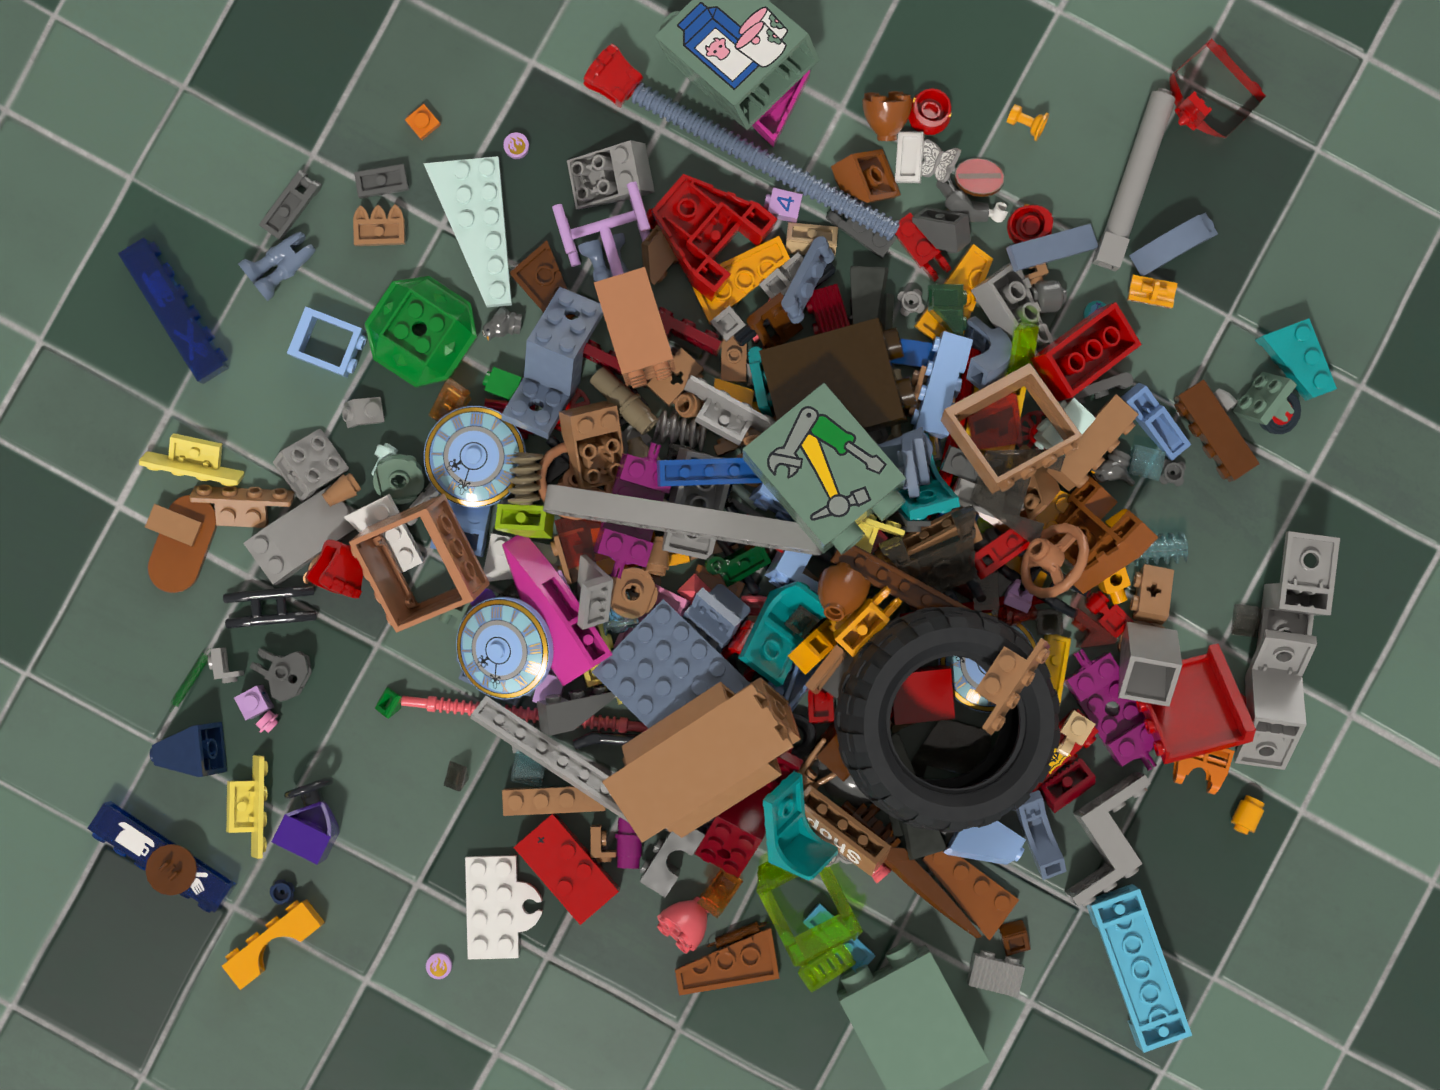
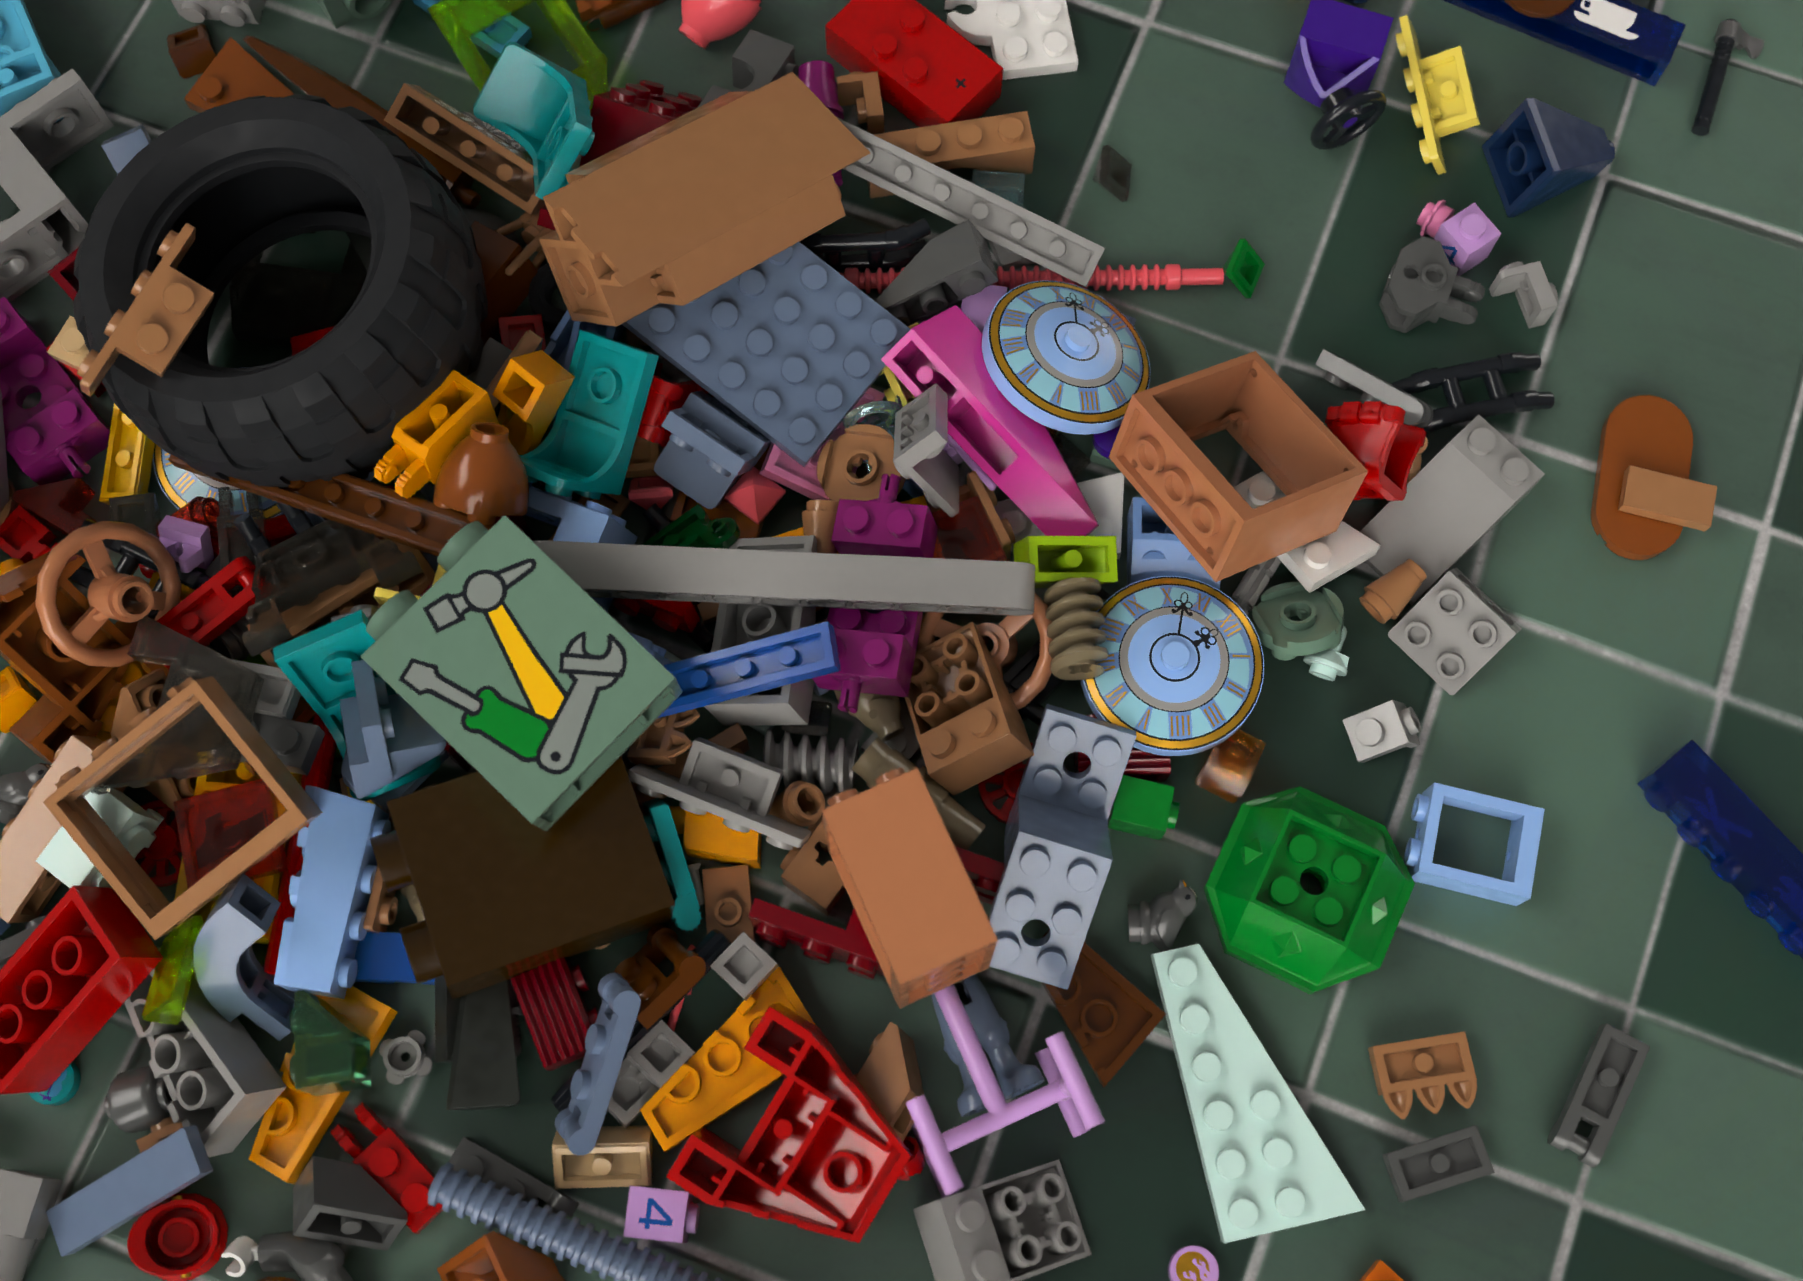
camera: 175 degrees right, 15 degrees down
light yellow bracket [139,433,244,486] -> none
green piece [170,648,211,712] -> none
medium nougat bracket [189,484,295,528] -> none
sand blue piece [238,232,316,301] -> none
clear orange slope [697,868,743,918] -> none
clear smoke slope [784,604,820,639] -> none
none -> plate [1315,349,1434,428]
none -> black piece [1692,19,1764,136]

